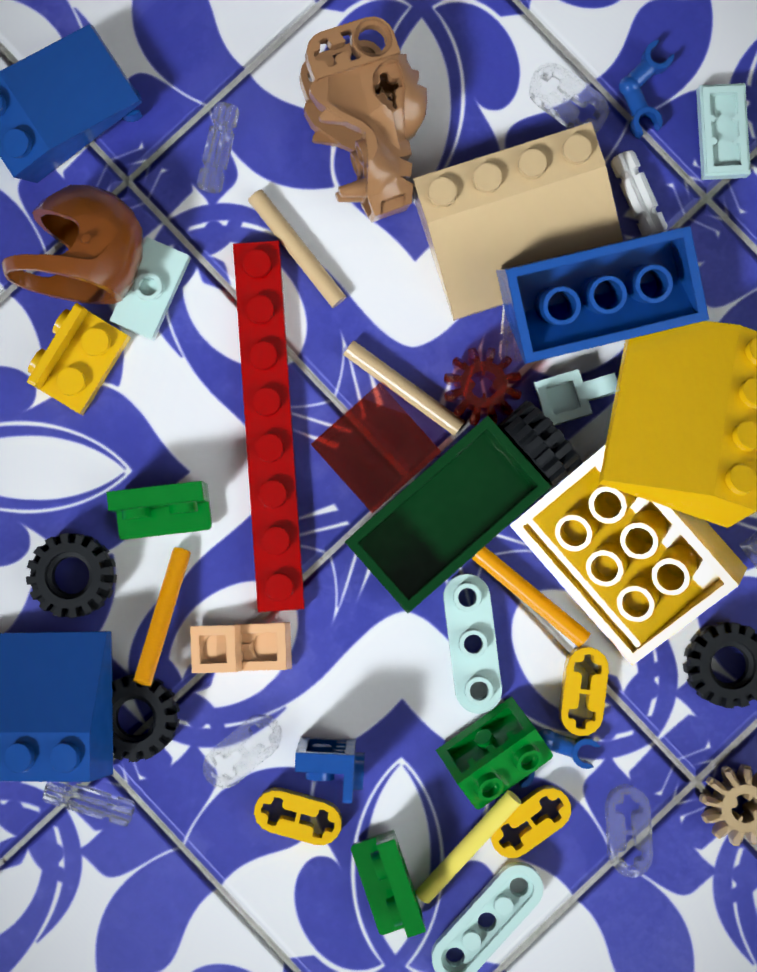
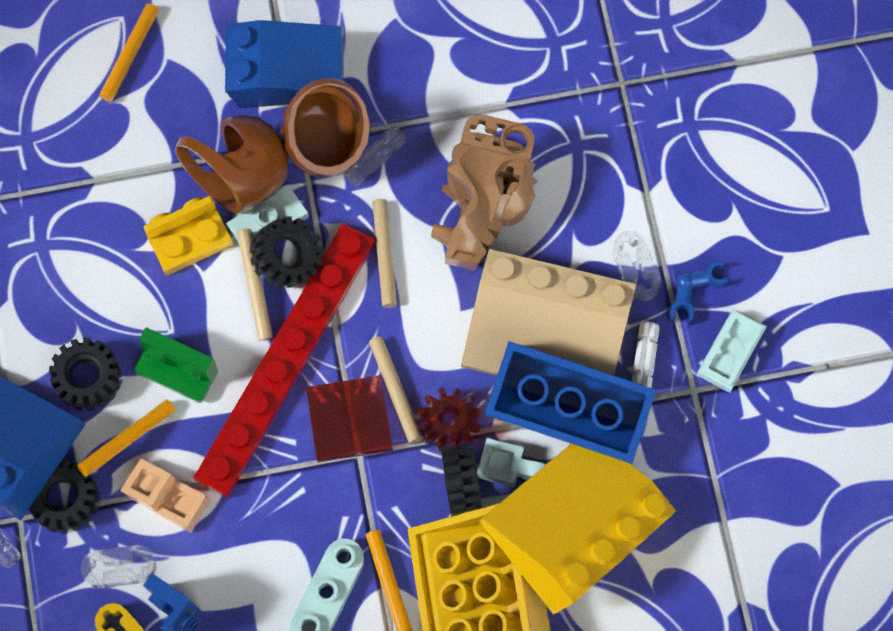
camera: 35 degrees right, 15 degrees down
dark green piece [345,416,551,614] -> none
none -> tan bar [237,229,273,341]
none -> black tyre [249,216,323,288]
none -> dark orange piece [281,78,370,178]

